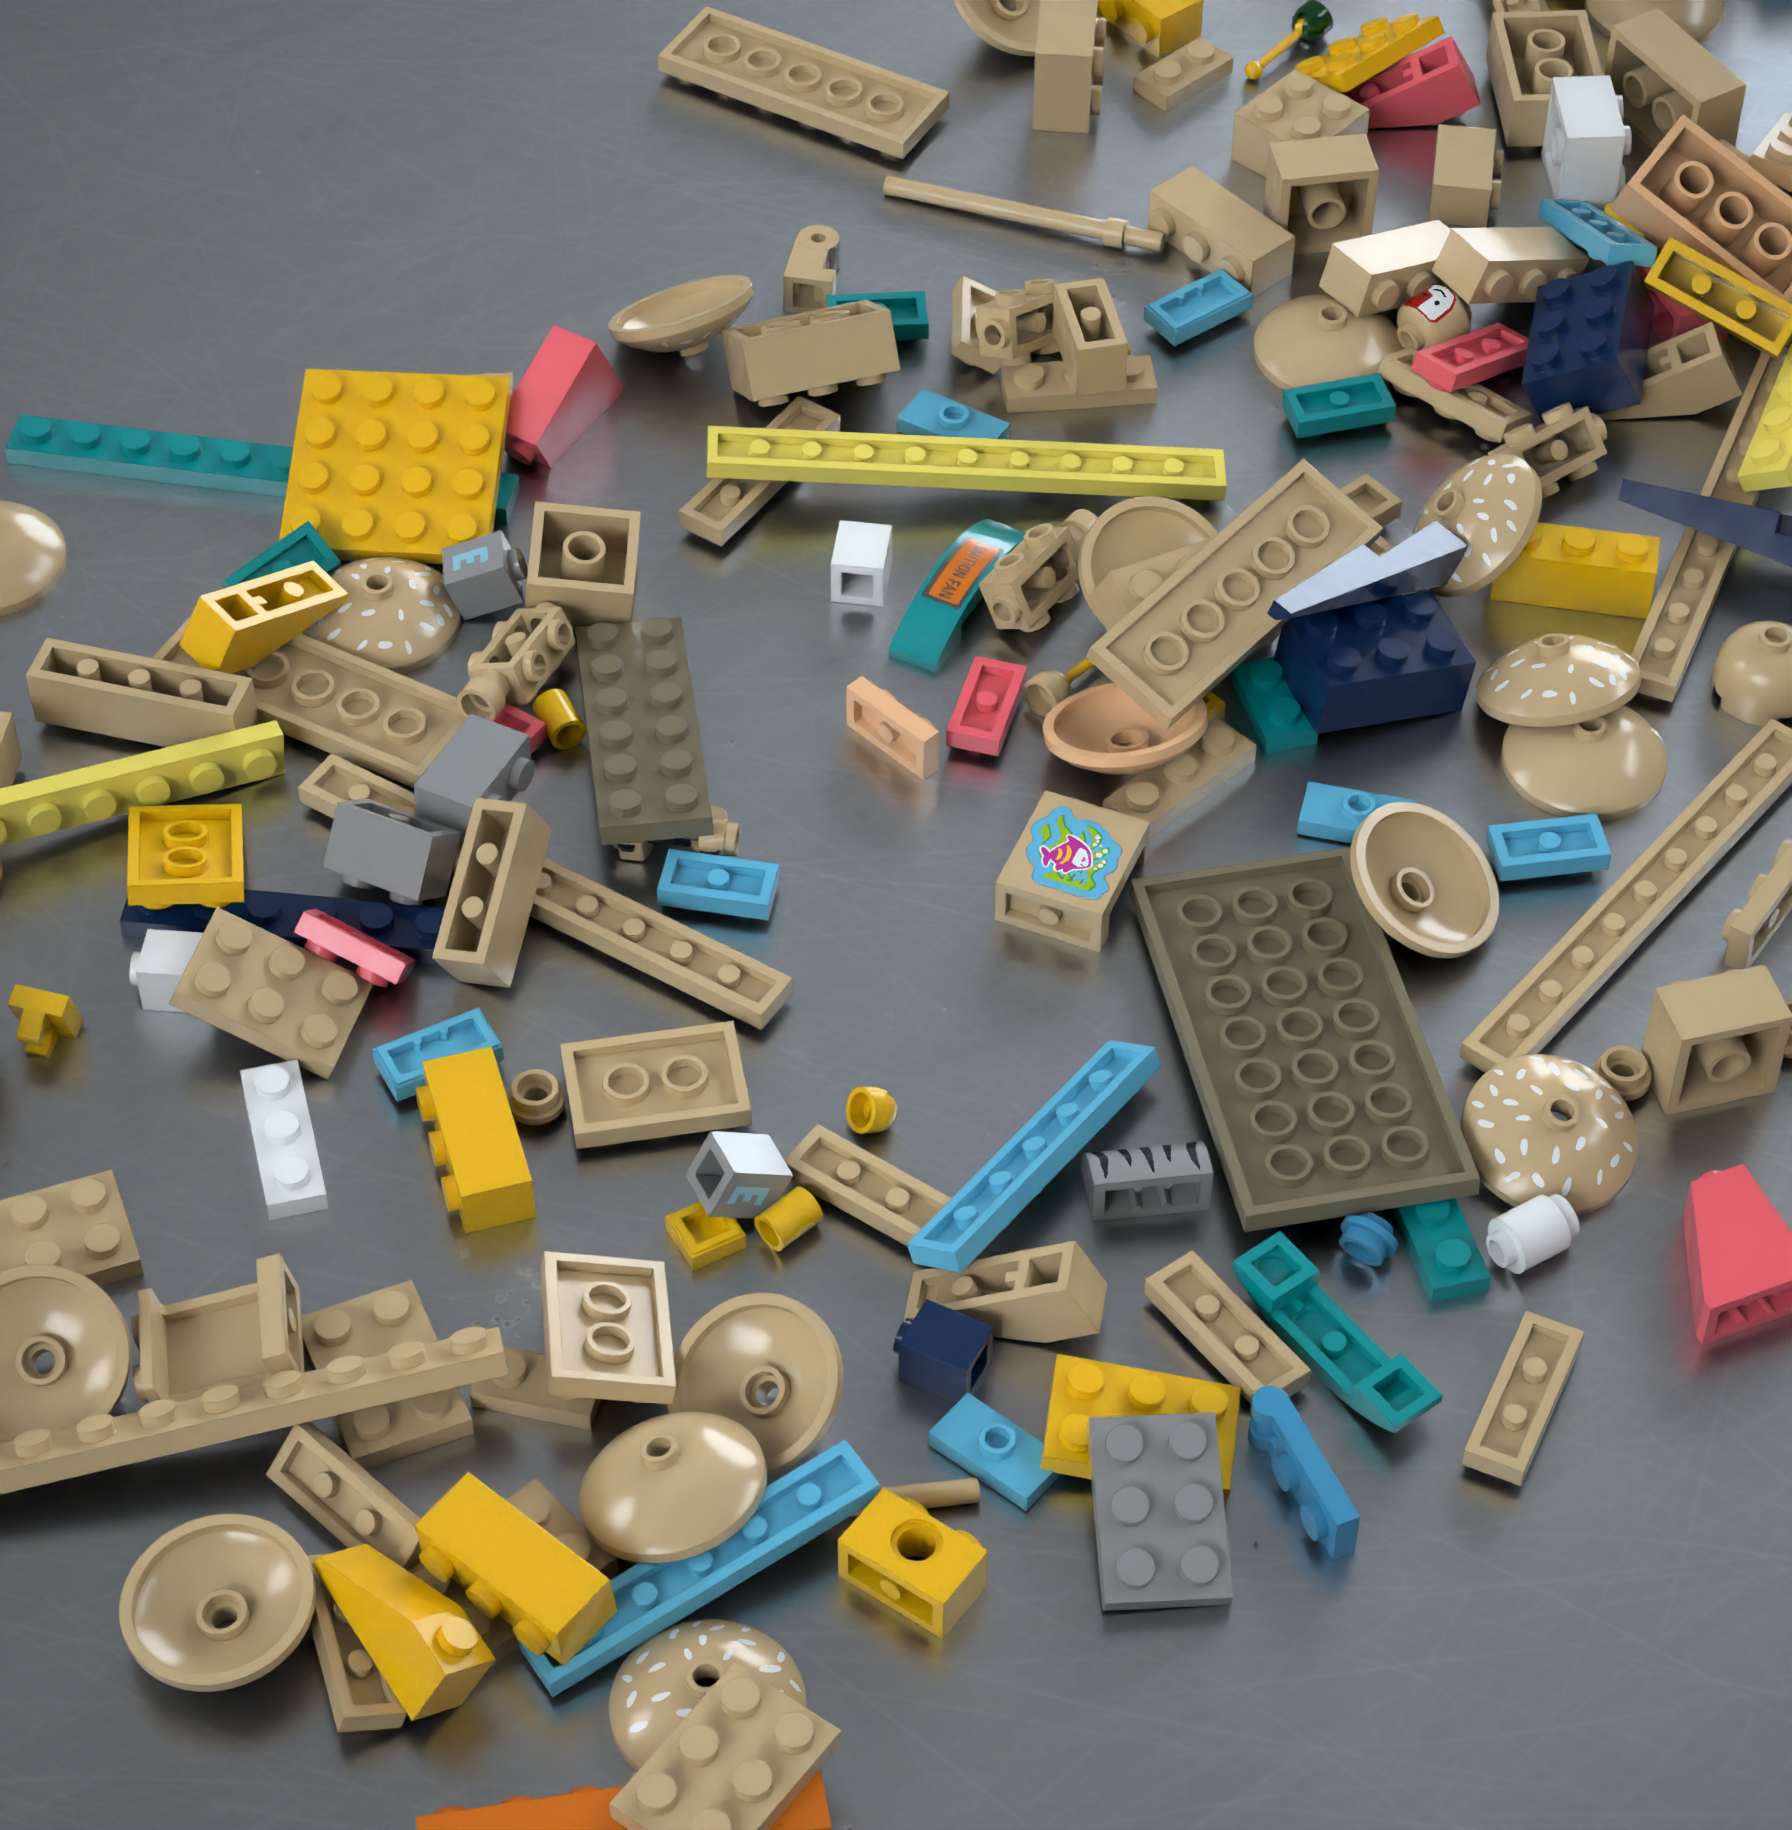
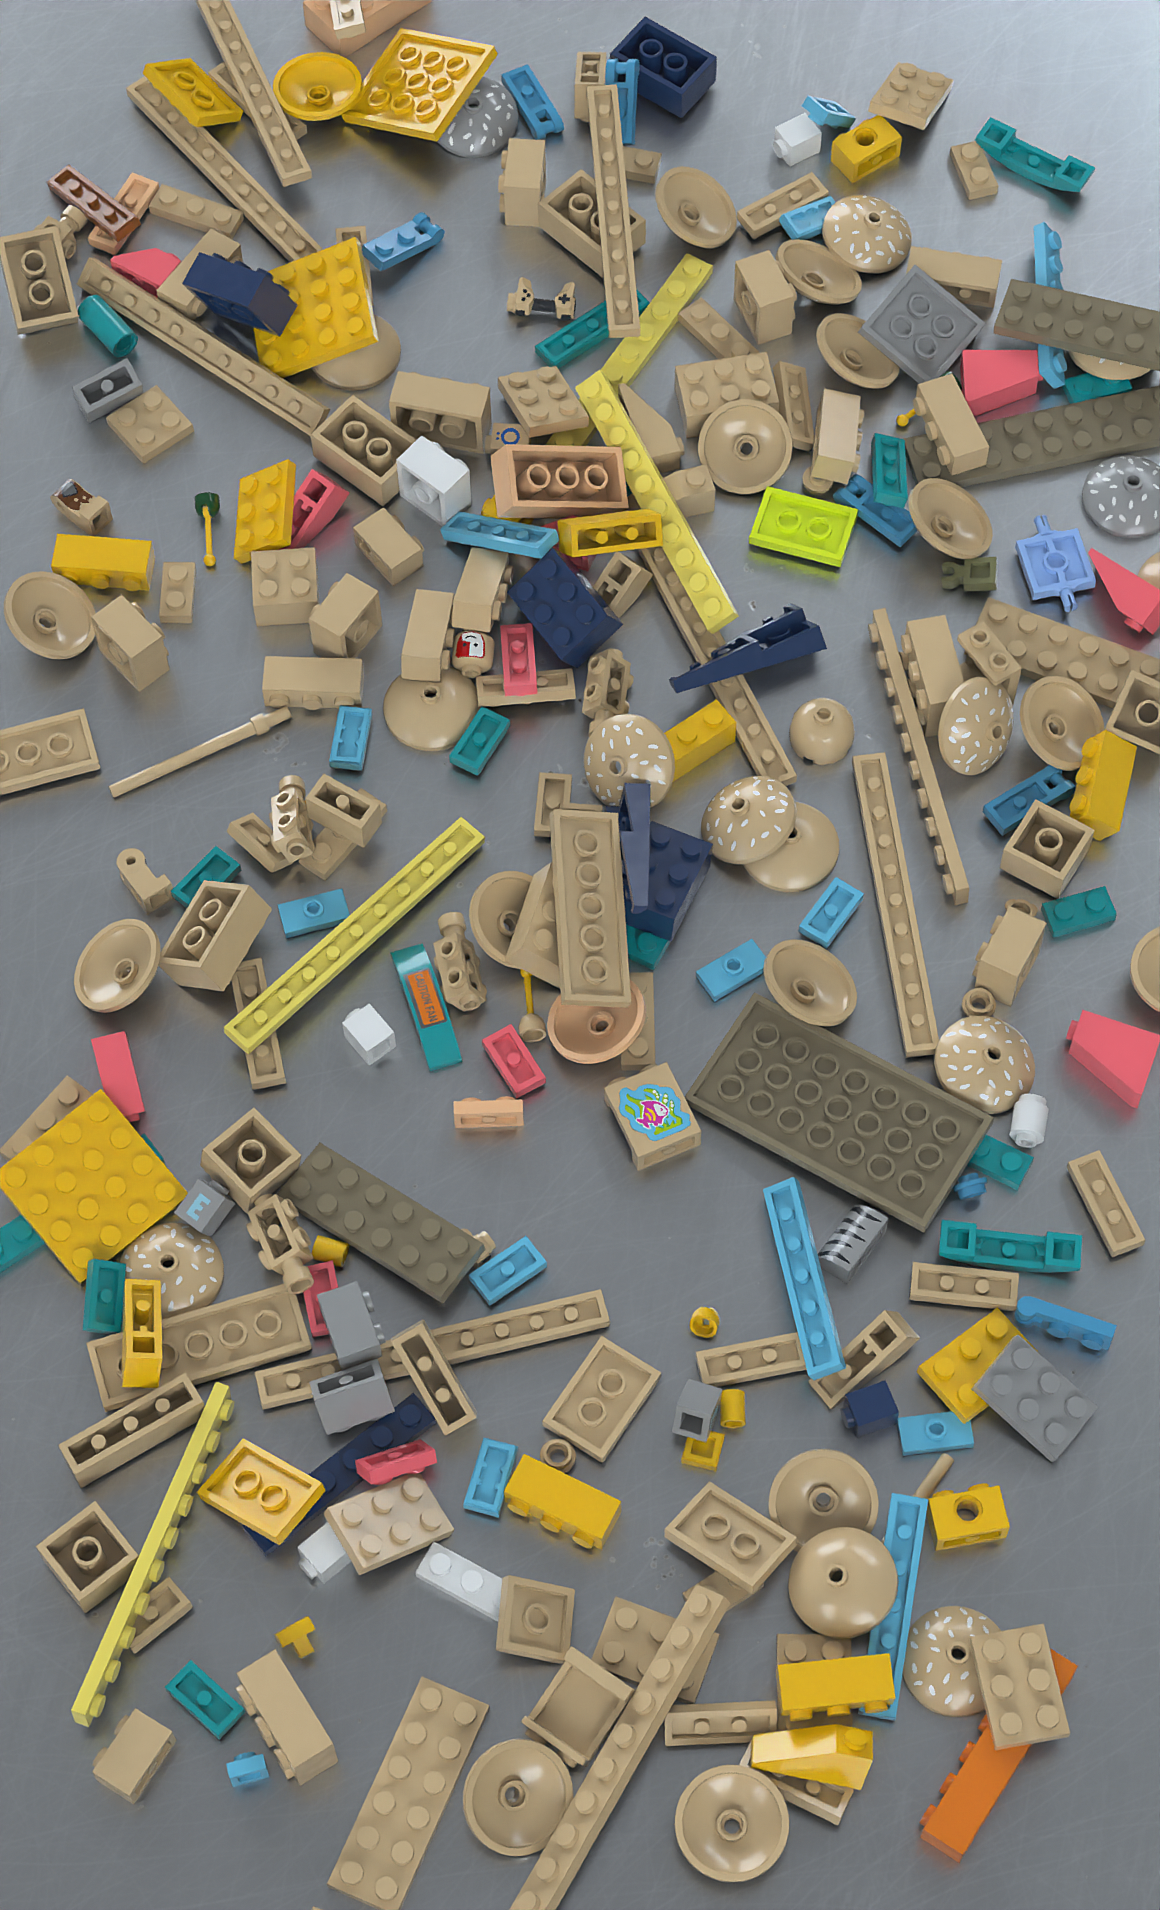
camera: 45 degrees left, 15 degrees up
none -> tan plate [496,1575,575,1664]

